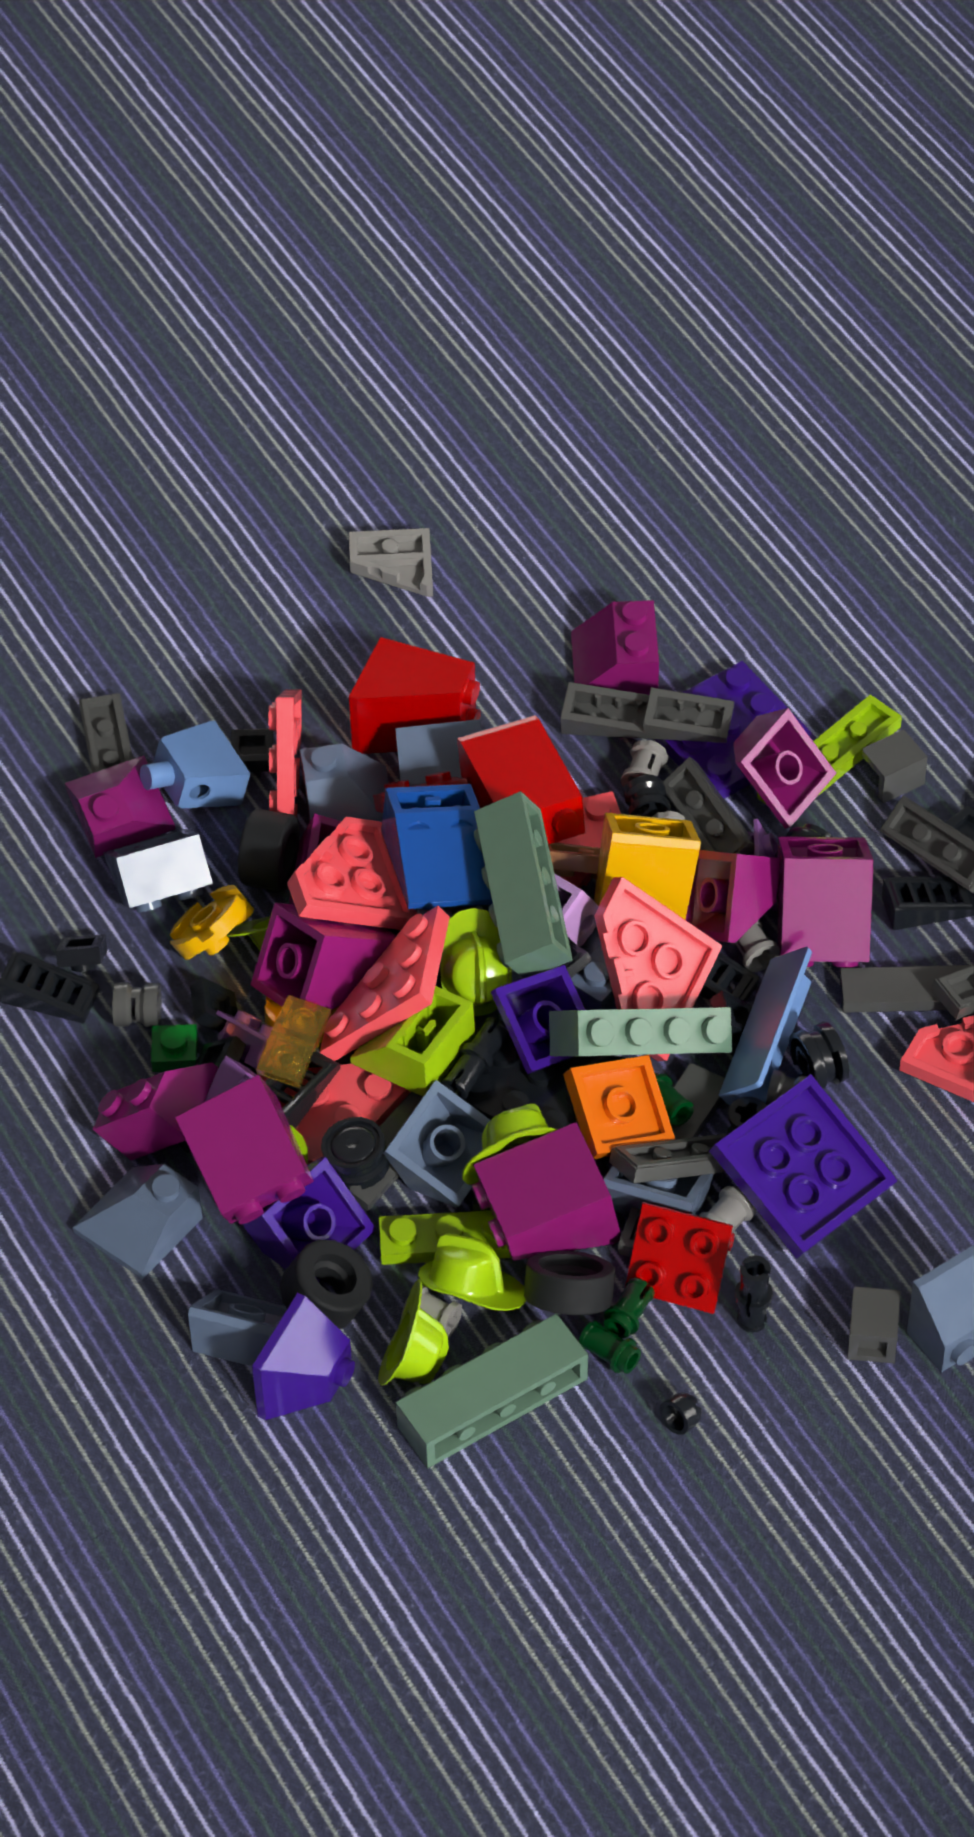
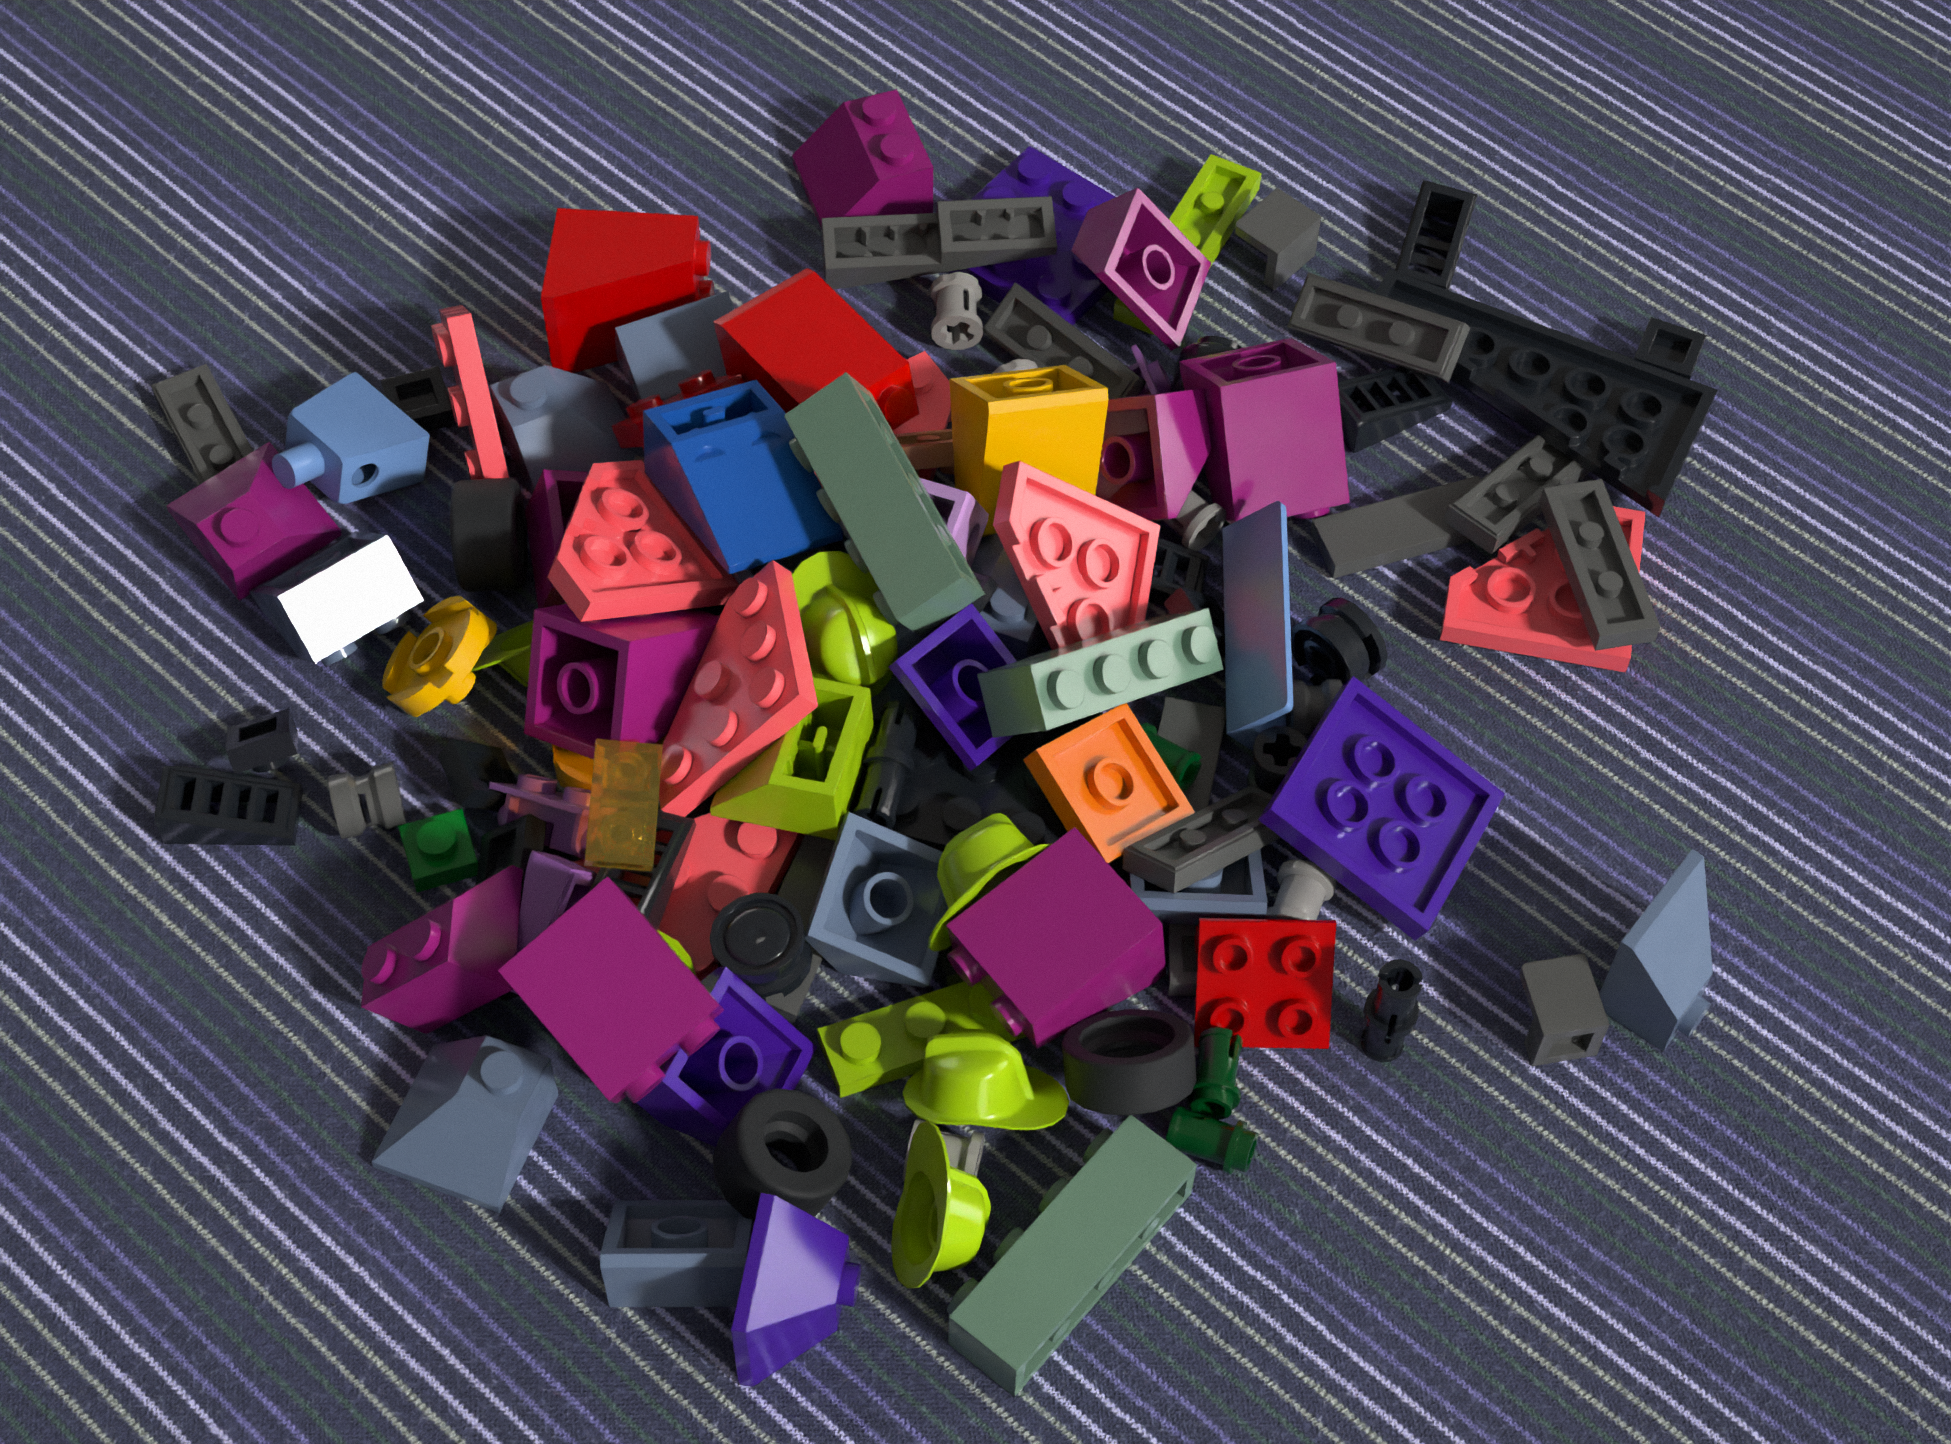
camera: 20 degrees left, 5 degrees up
light grey wing [349,528,433,597] -> none
black wheel [623,775,671,817] -> none
black hinge [659,1392,702,1435] -> none

